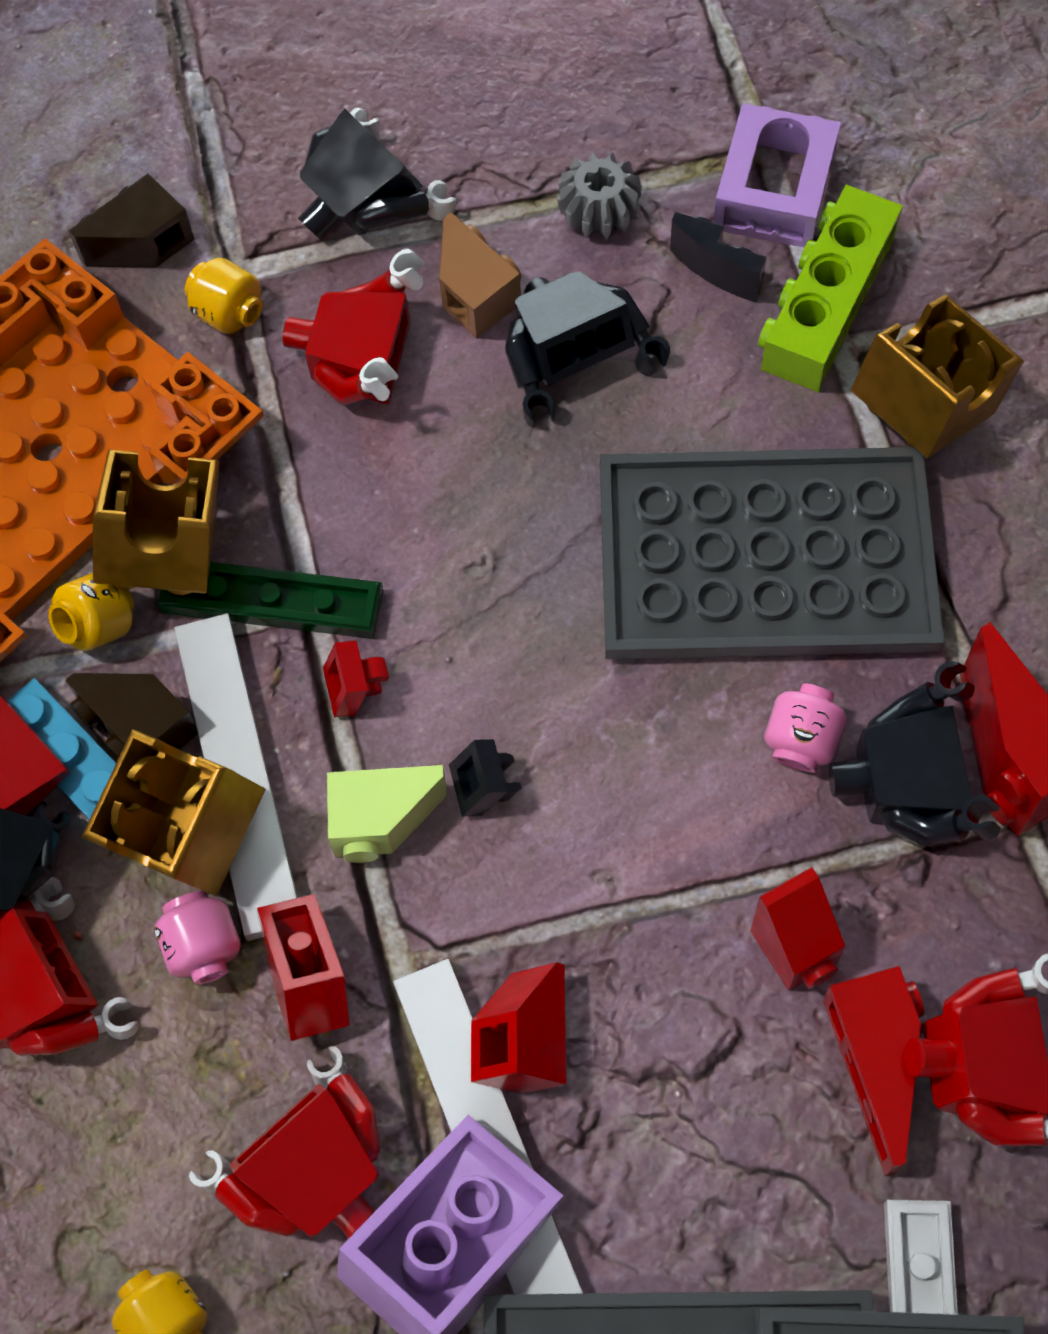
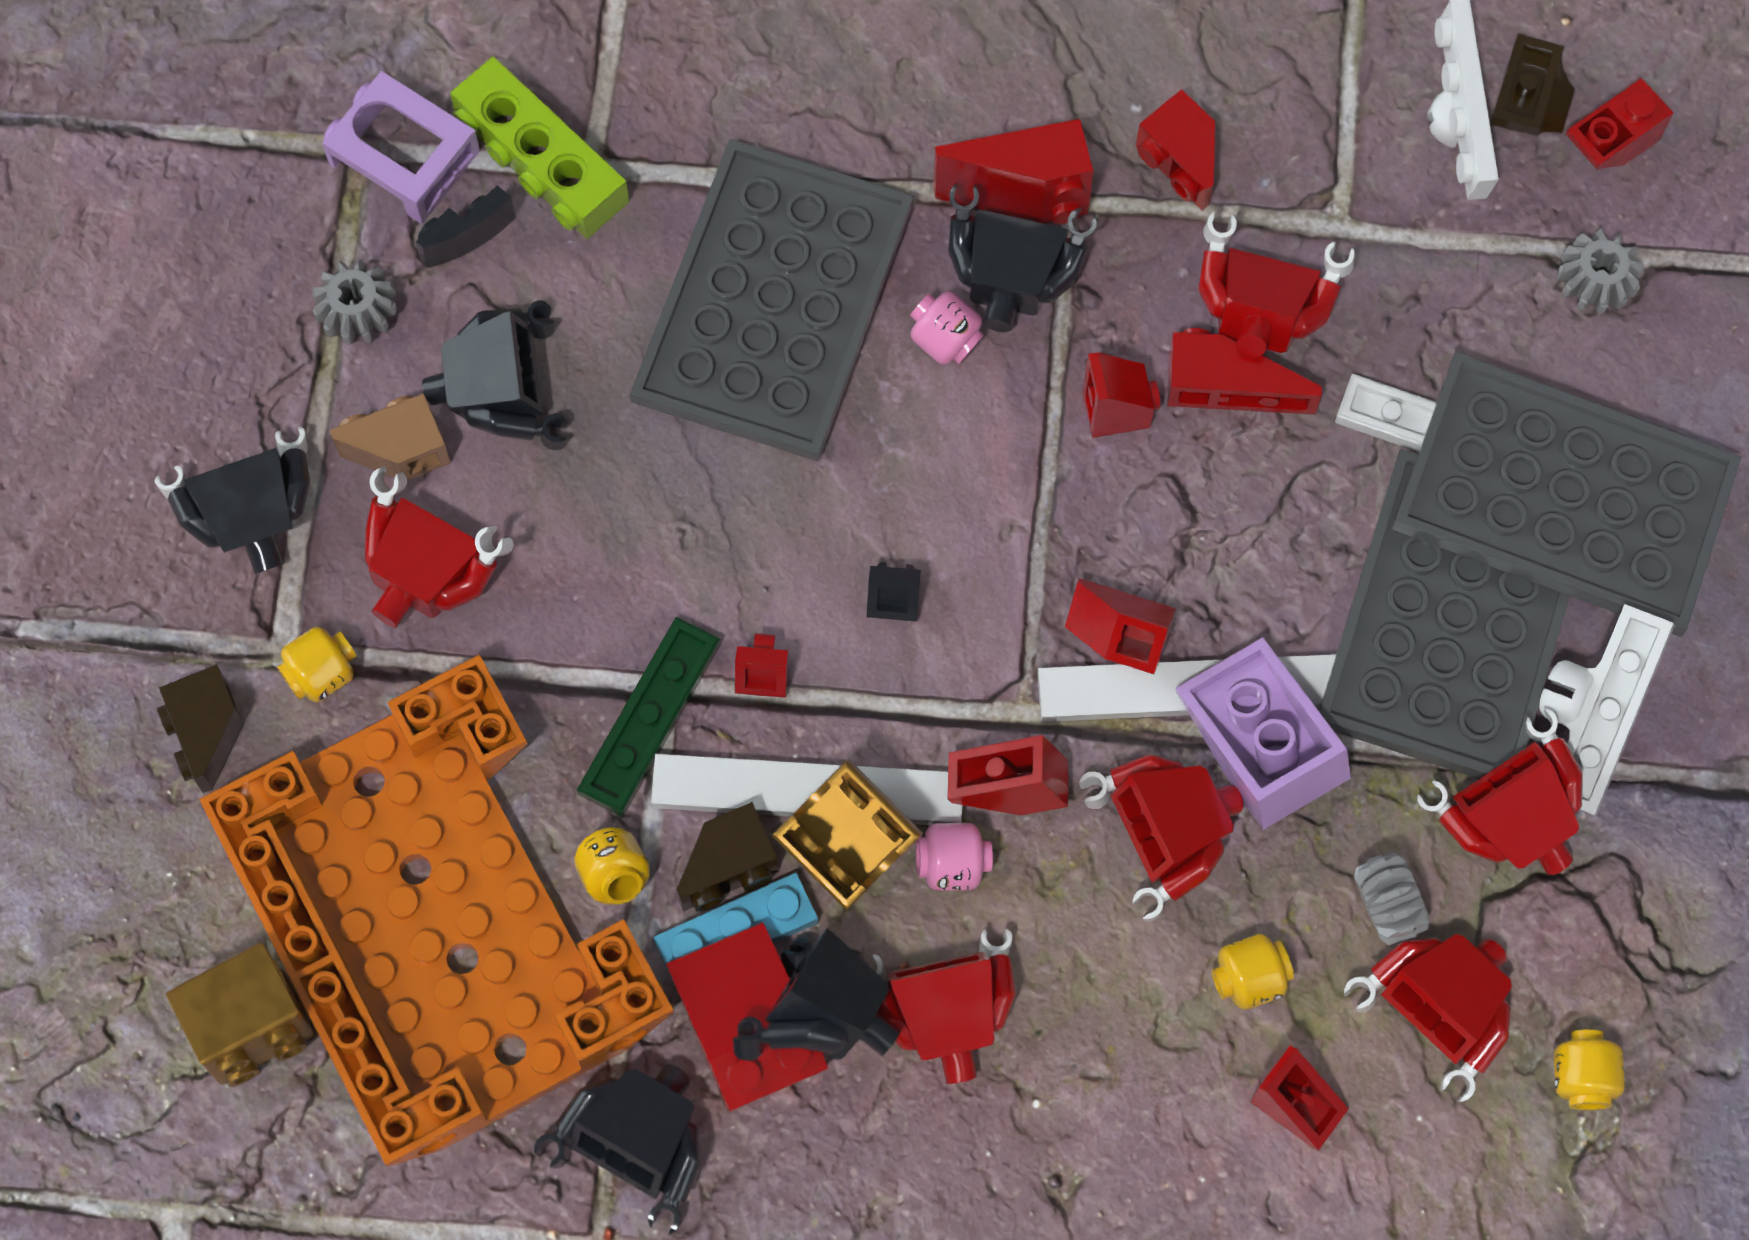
camera: 75 degrees left, 5 degrees up
pearl gold piece [93,449,219,595] -> none
yellowish green slope [327,765,447,863] -> none
pearl gold piece [851,294,1024,458] -> none

